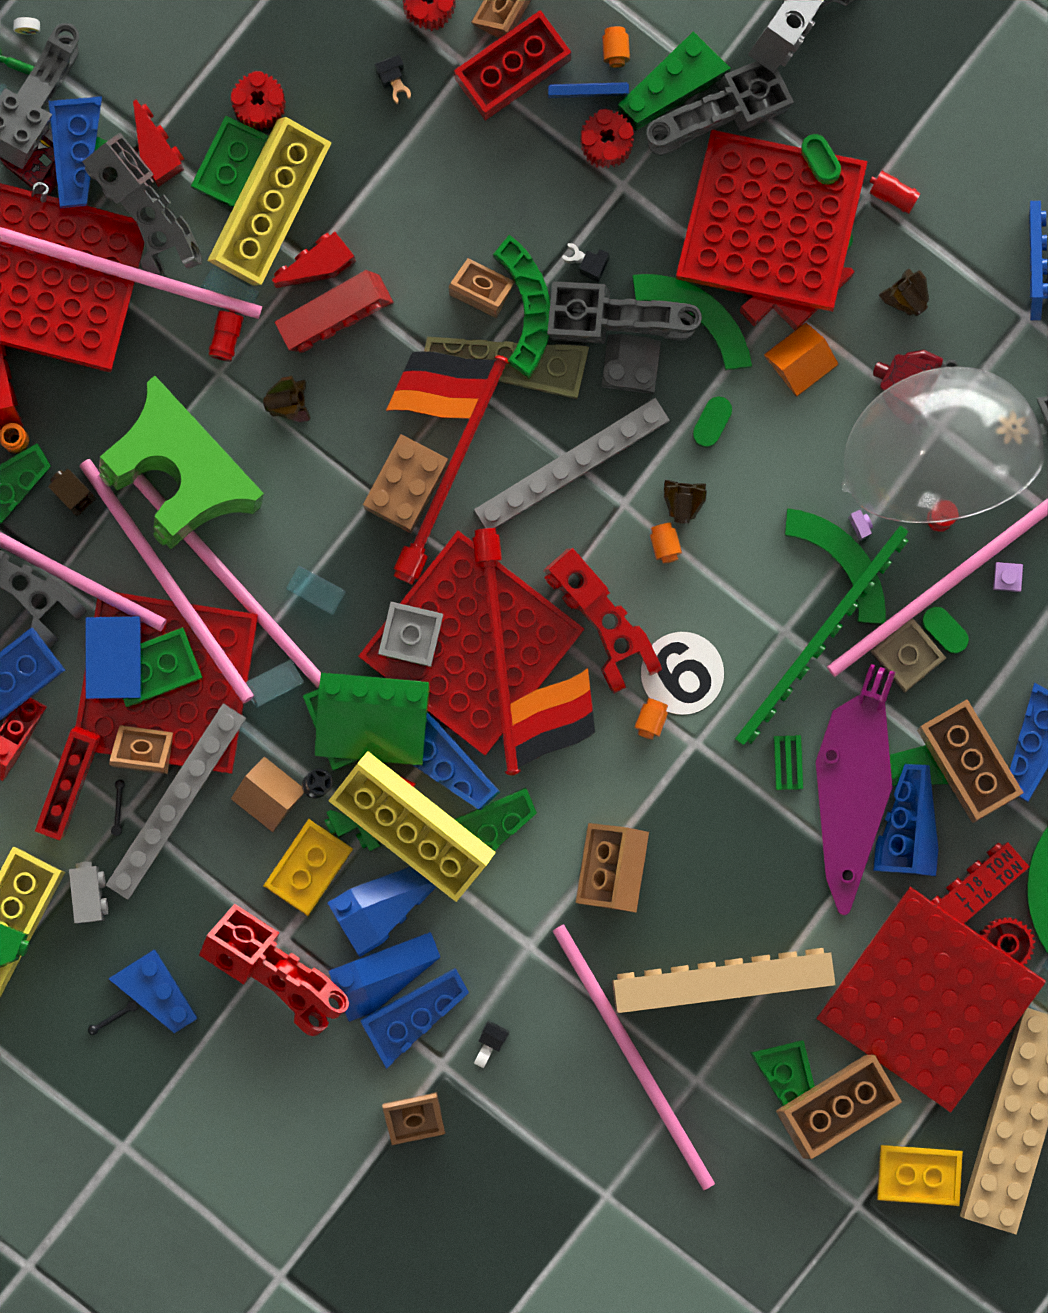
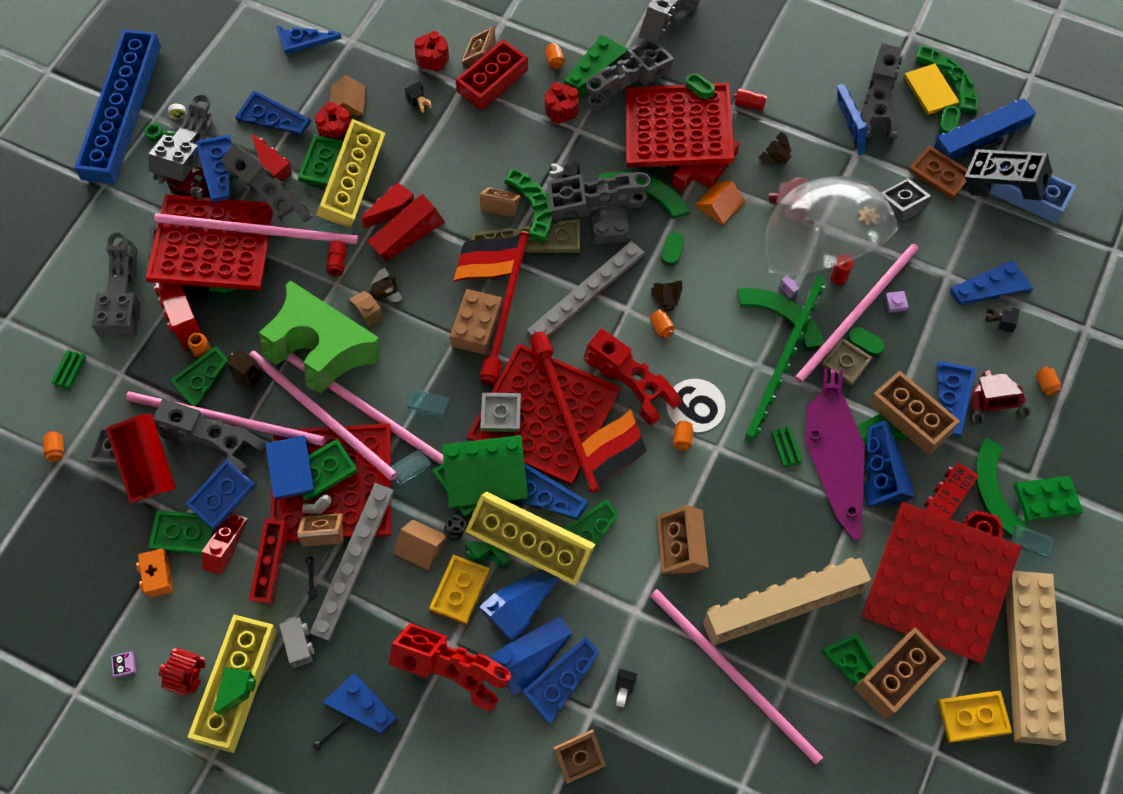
camera: 10 degrees left, 20 degrees down
blue tile [548,82,629,98] -> none
none -> blue wing [235,90,311,136]
none -> light grey arm [302,494,331,514]
none -> medium nougat slope [330,75,366,116]
none -> medium nougat slope [348,291,383,328]

